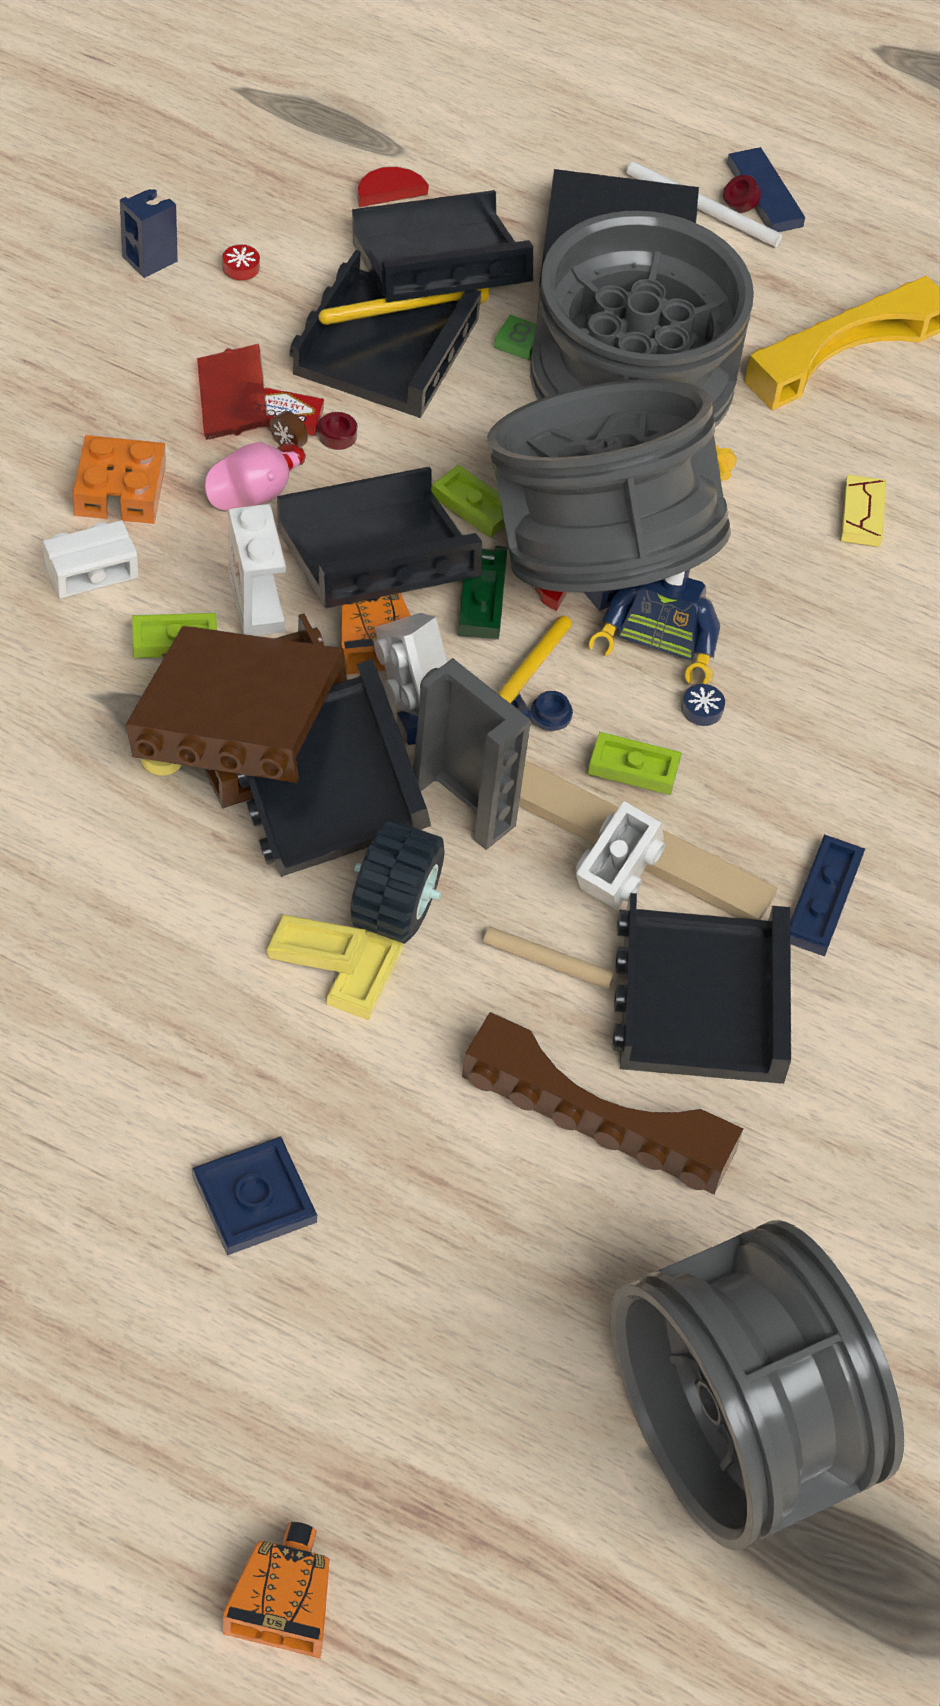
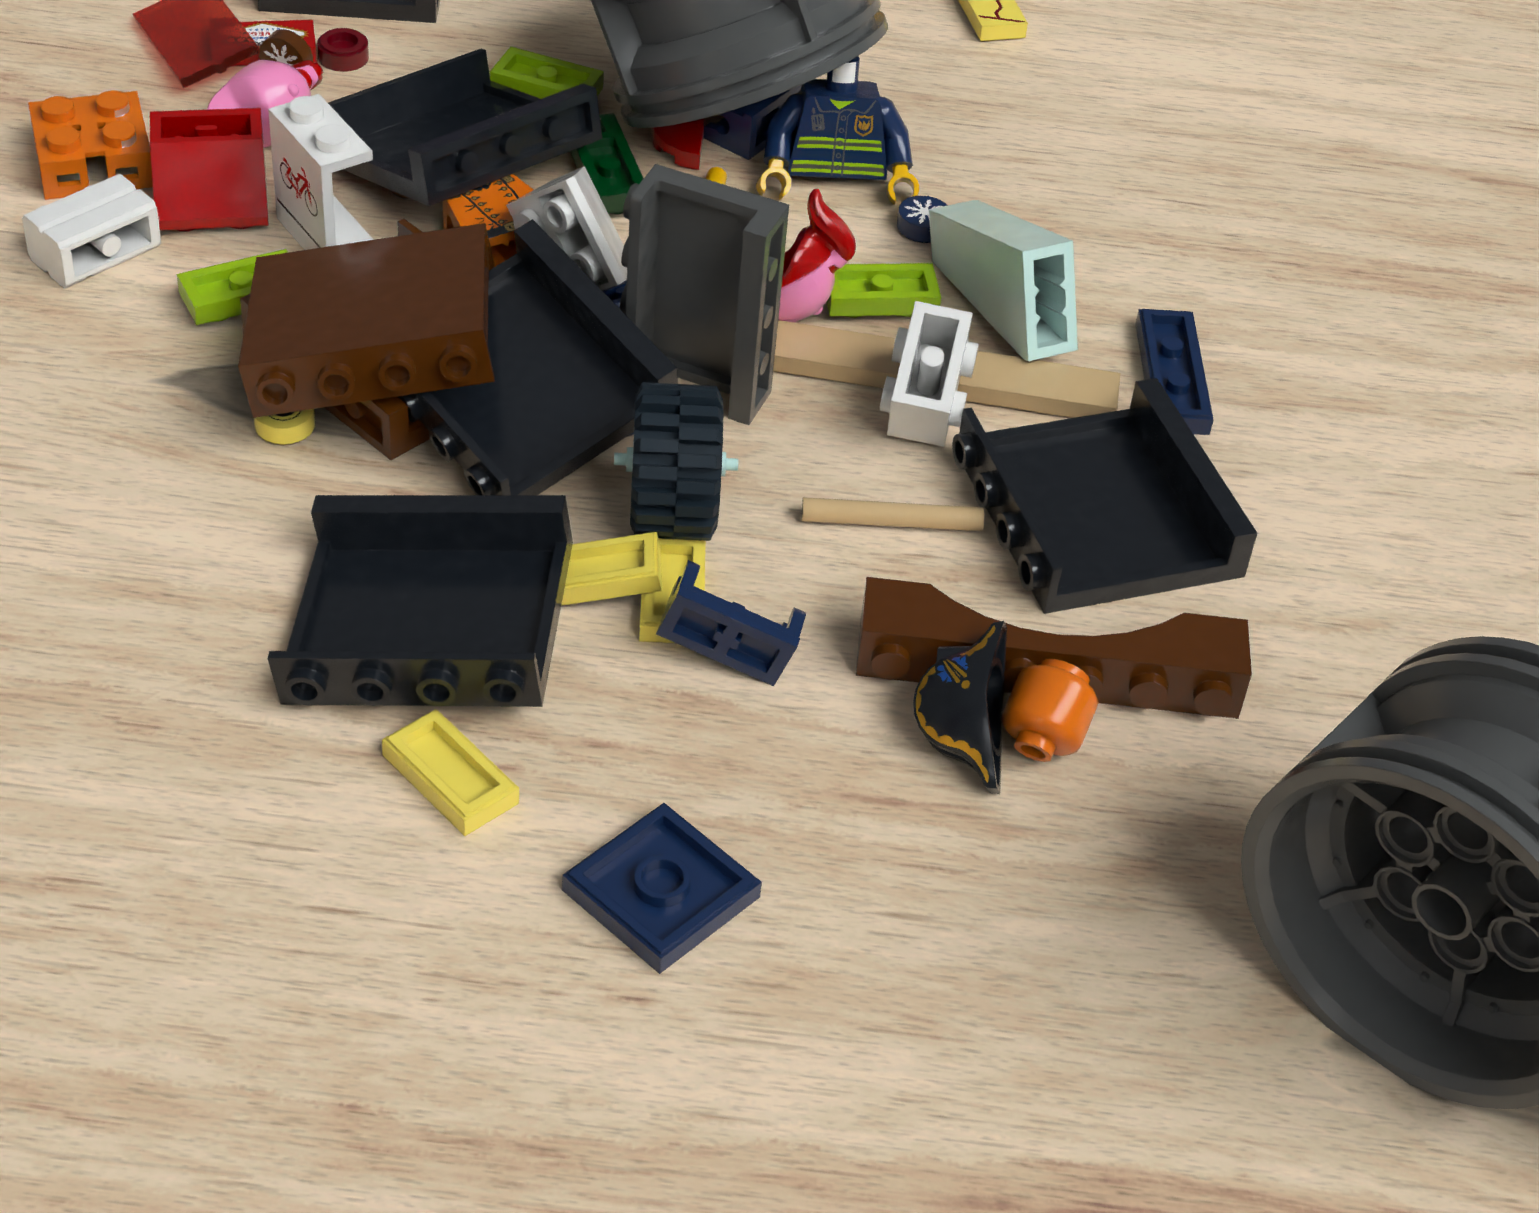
camera: 20 degrees left, 10 degrees down
none -> red slope [150,108,269,231]
none -> black panel [267,495,573,707]
none -> light yellow tile [382,709,519,836]
none -> dark blue hinge [656,560,806,686]
none -> hair [778,188,856,322]
none -> black hat [913,621,1007,794]
none -> light aqua slope [929,200,1078,362]
none -> orange head [1001,659,1098,762]

